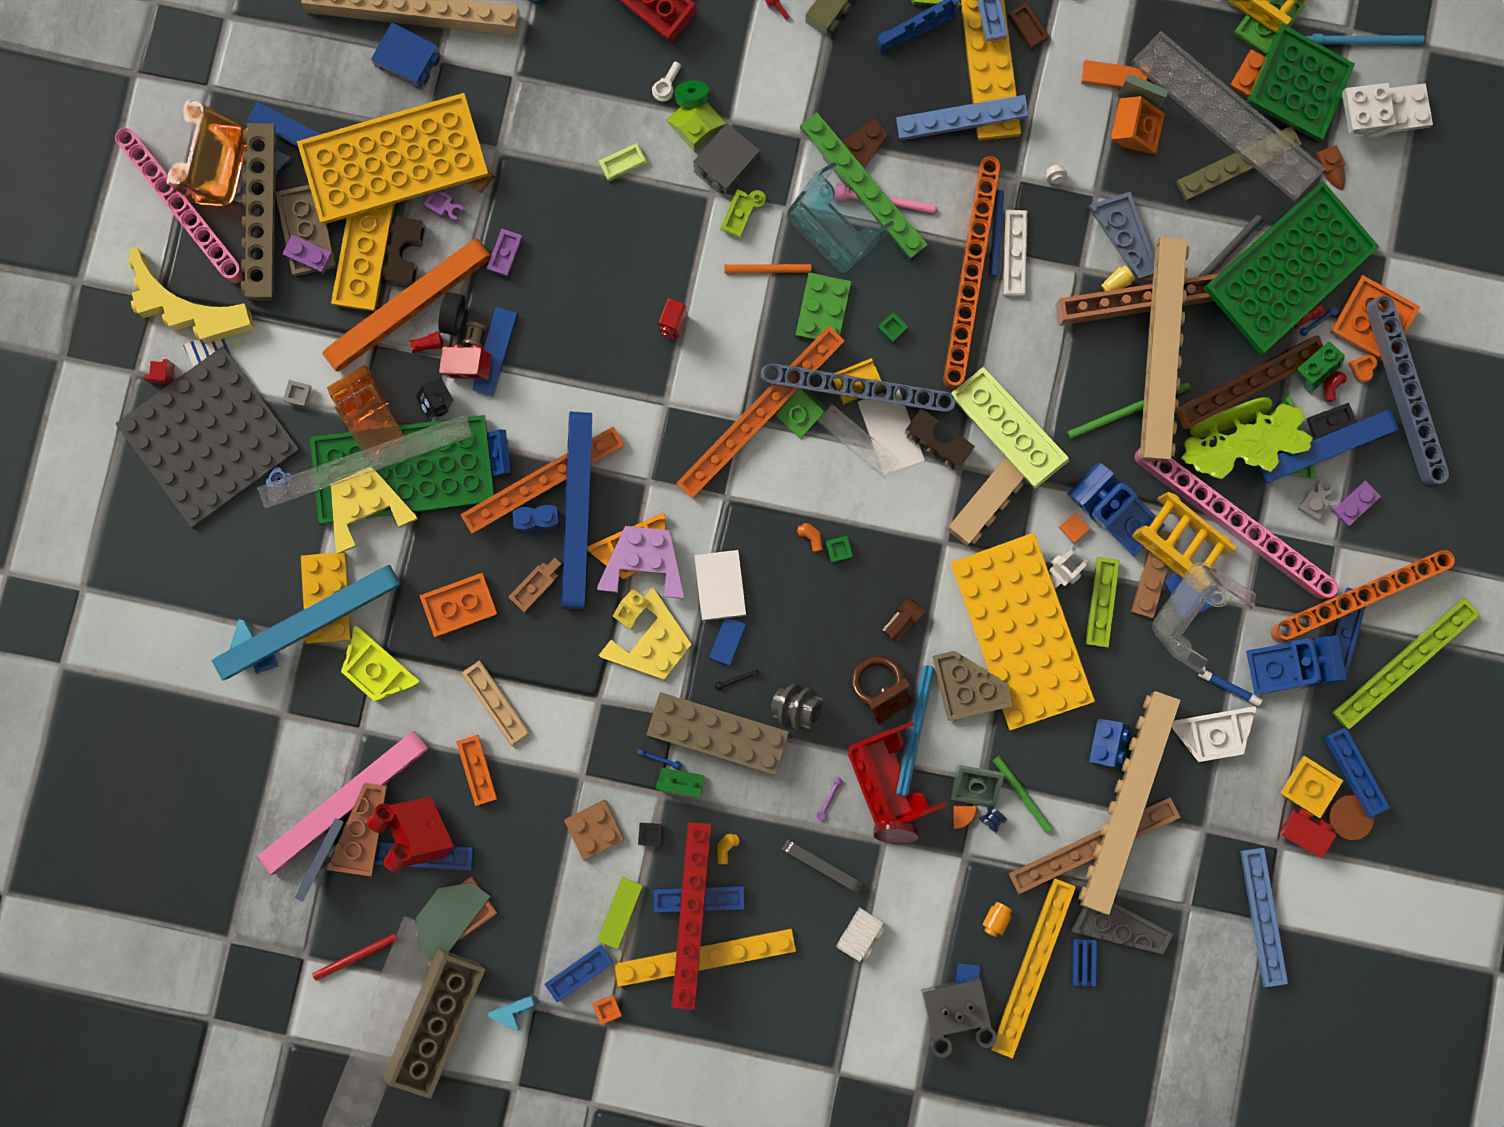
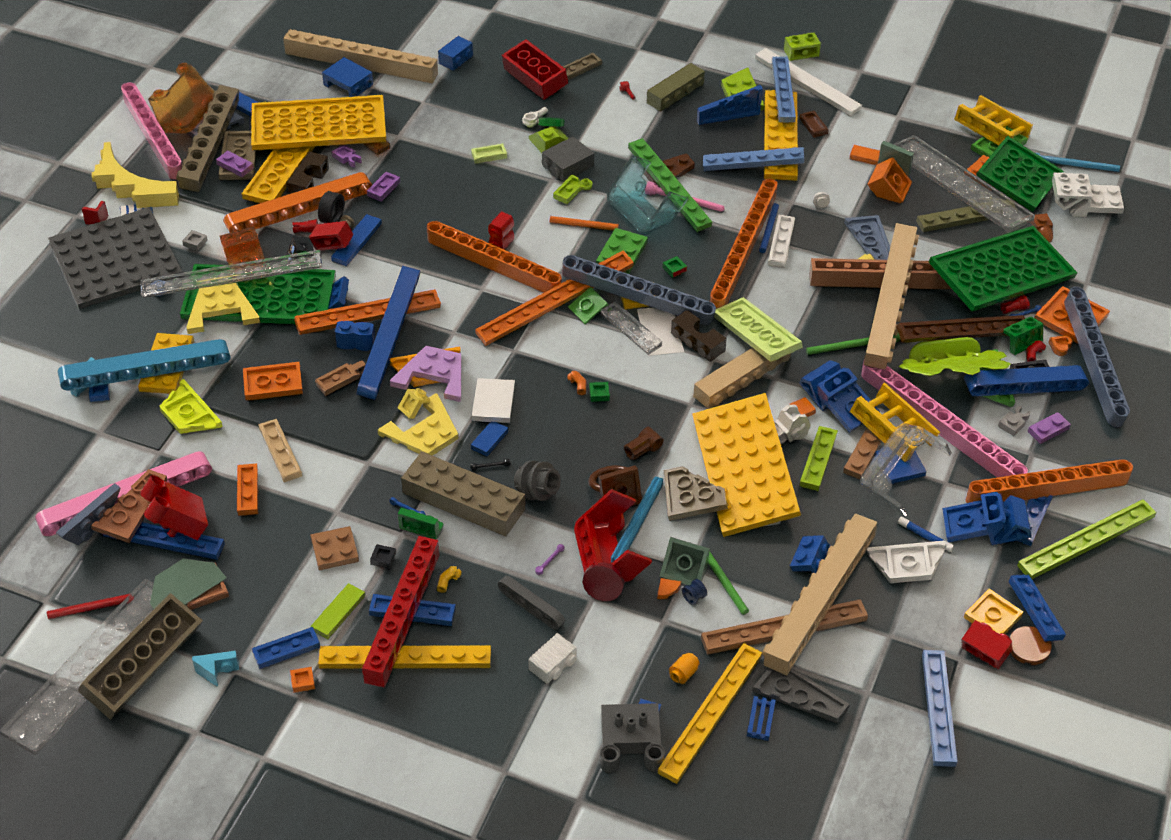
camera: 10 degrees right, 35 degrees down
none -> orange beam [427,221,561,293]

